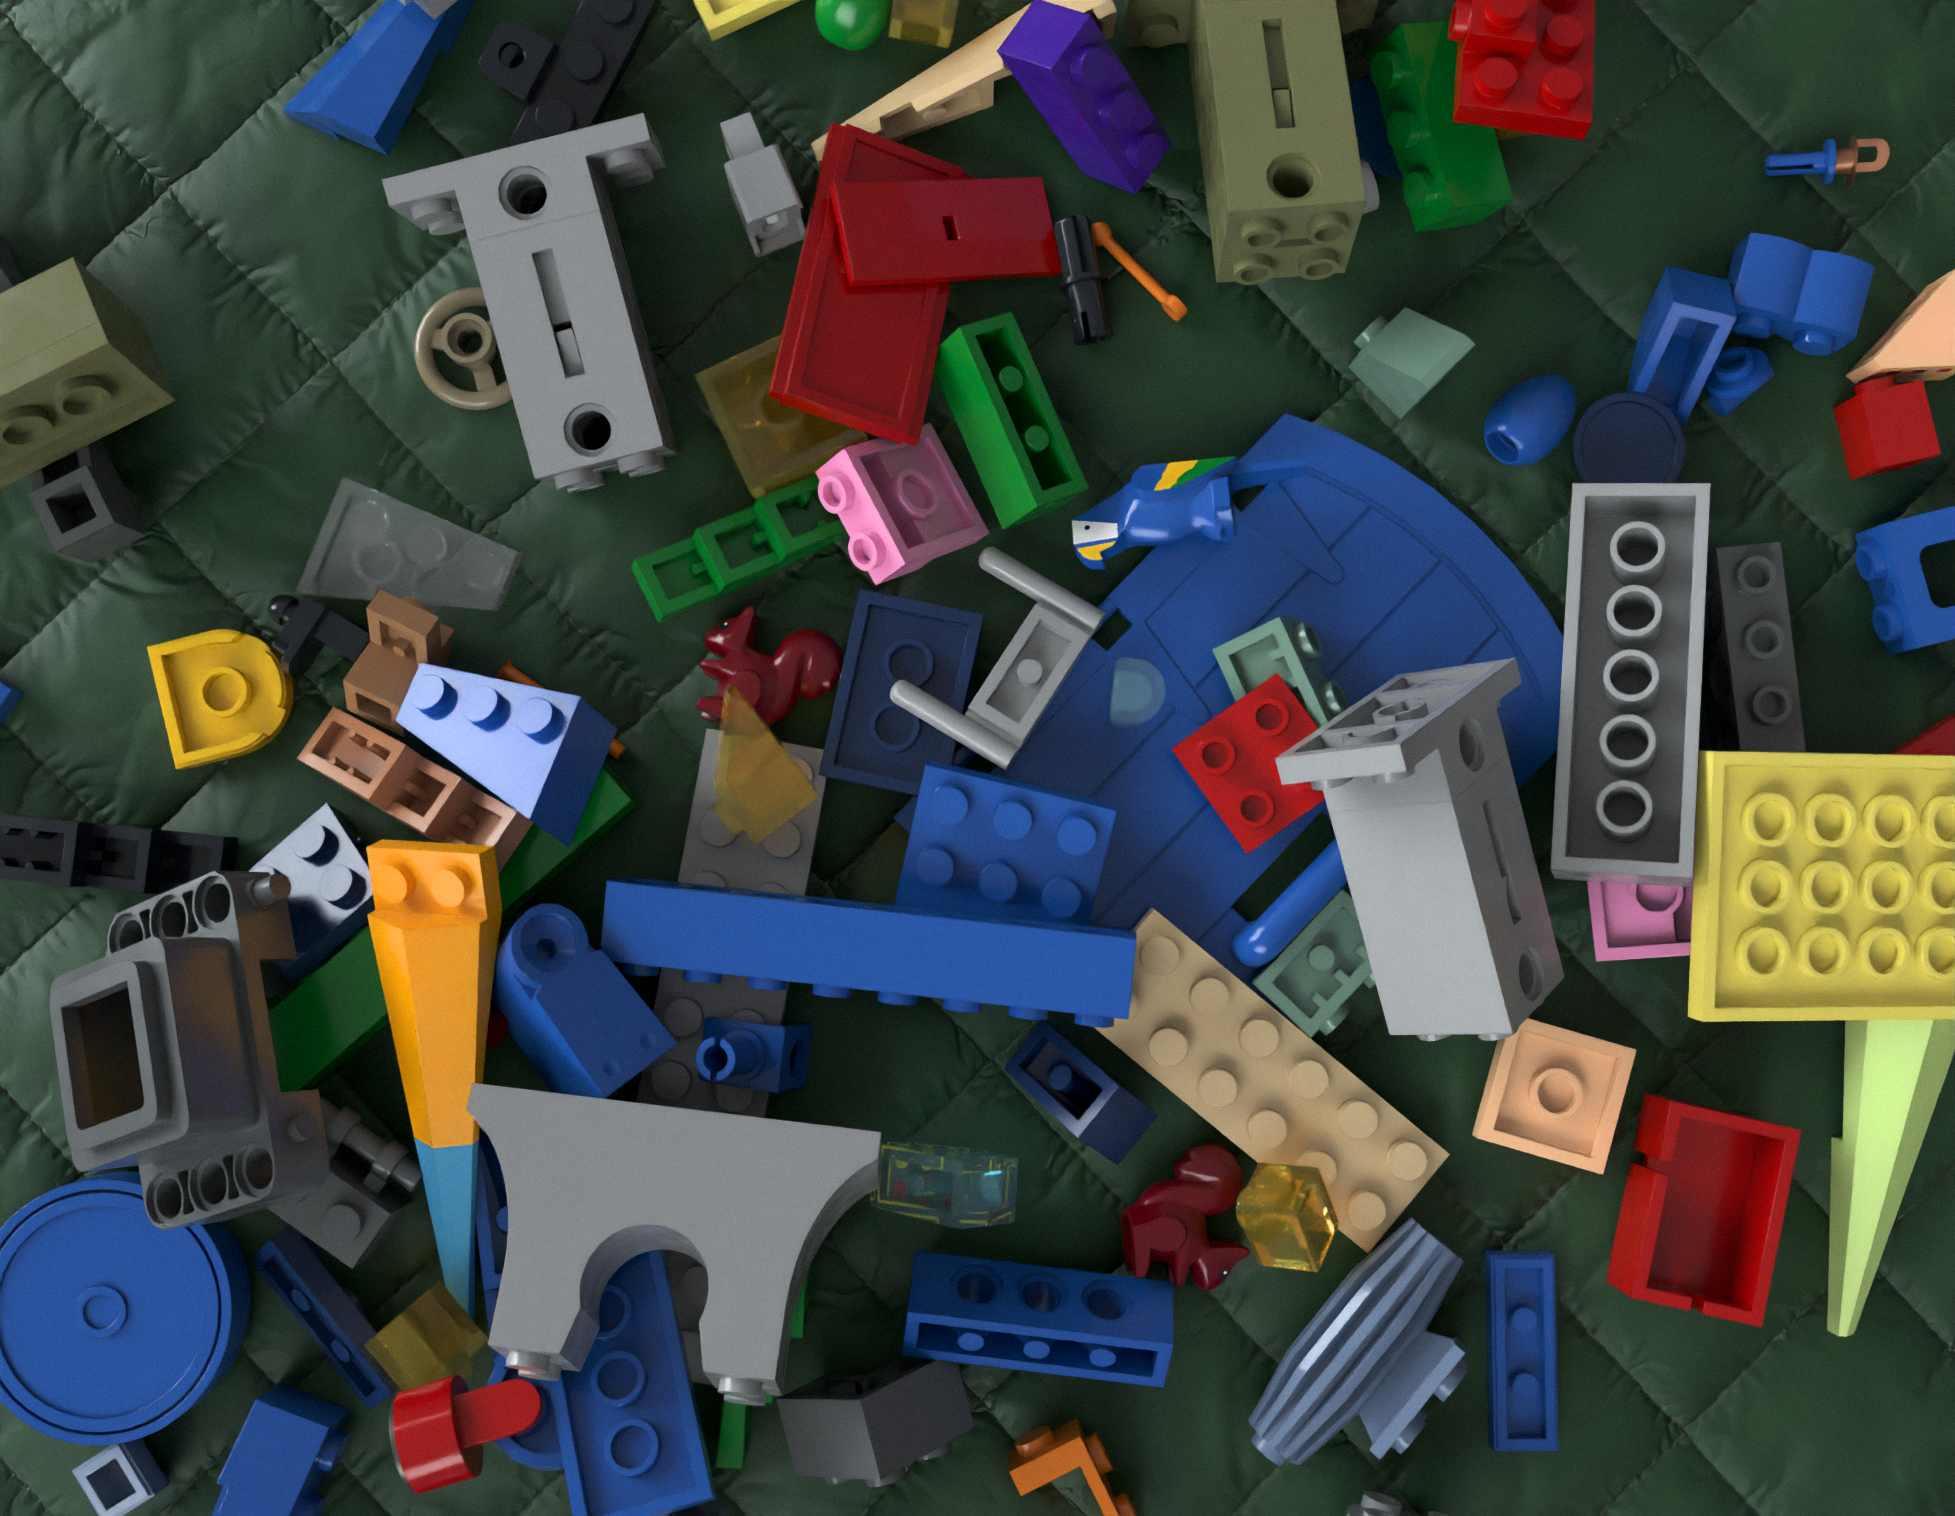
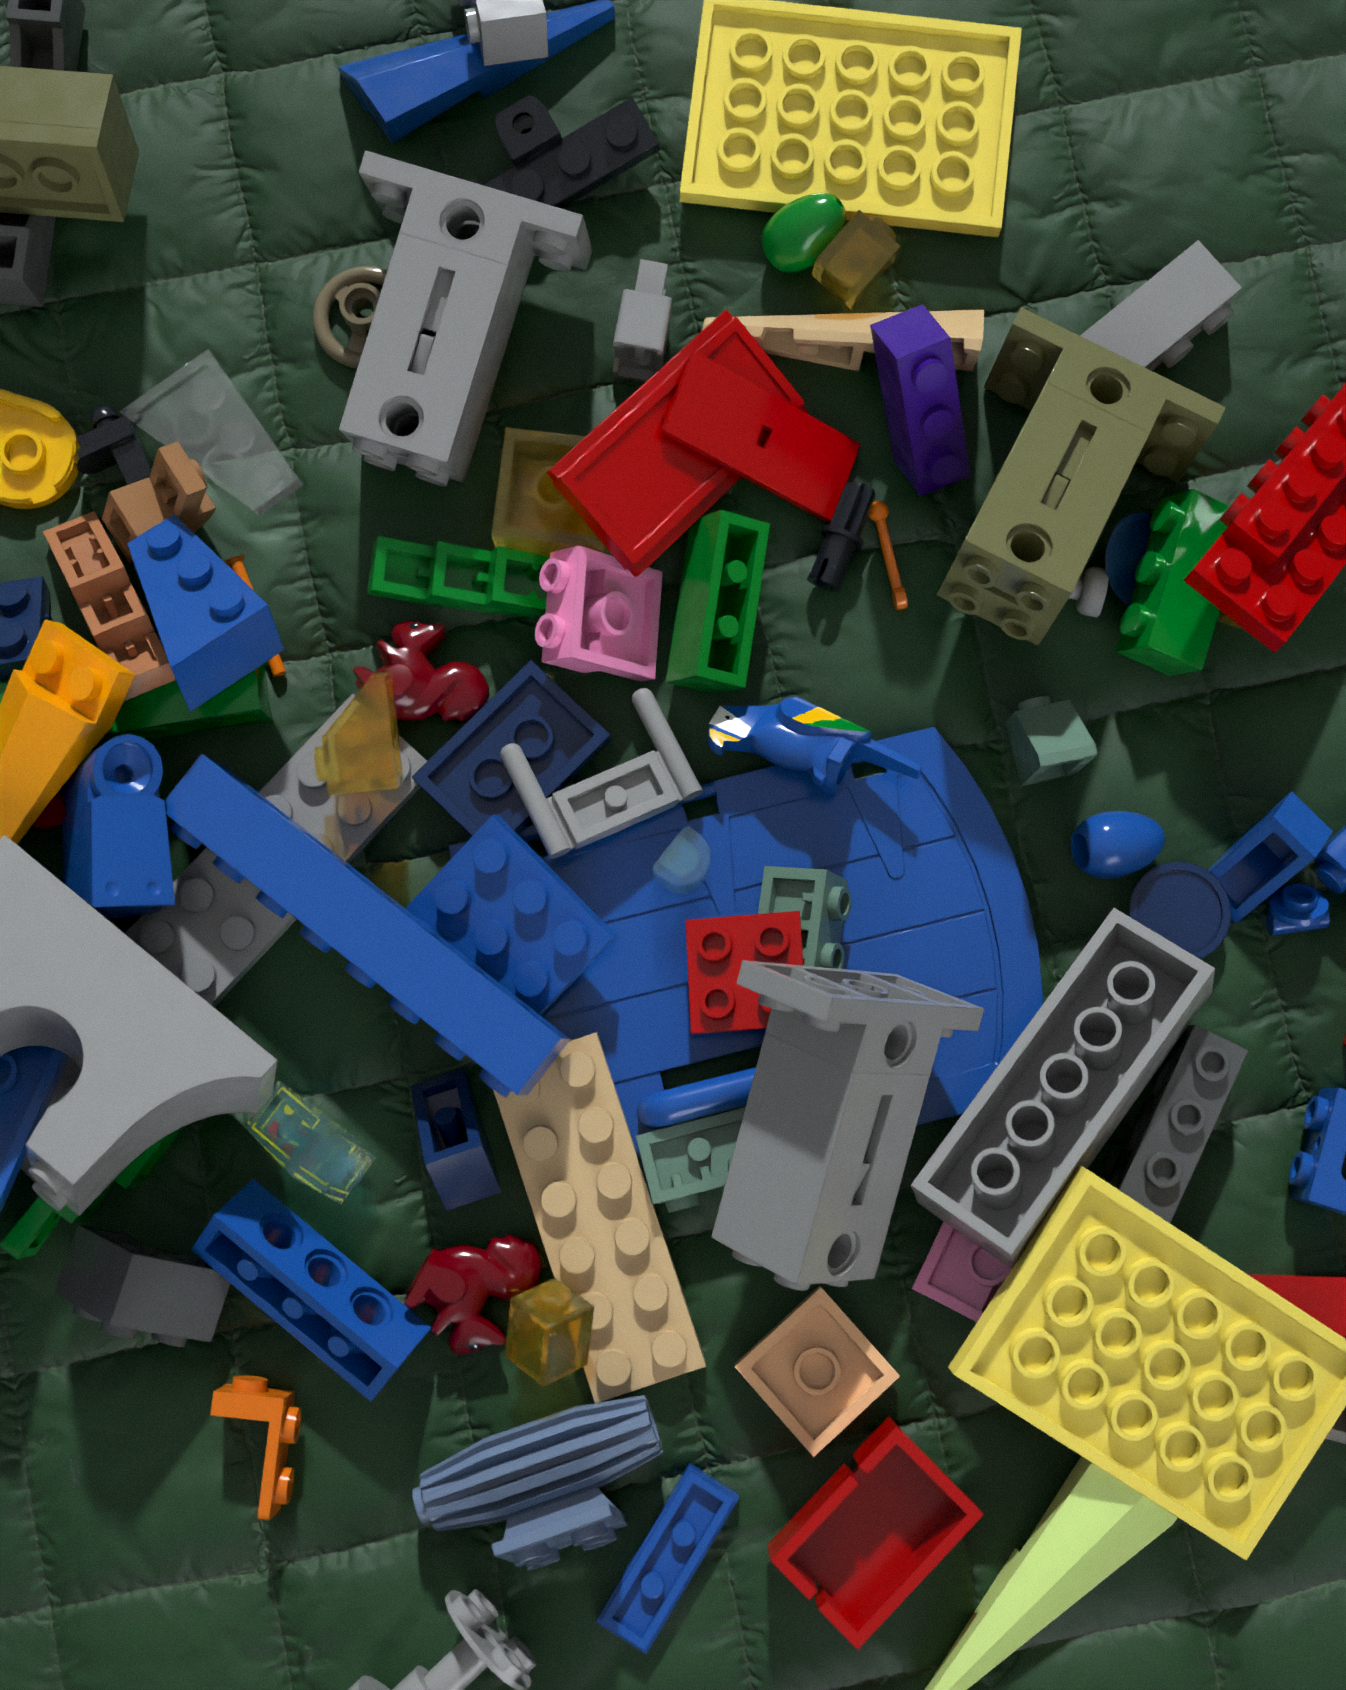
camera: 30 degrees right, 5 degrees down
blue bracket [696,1016,813,1093] -> none

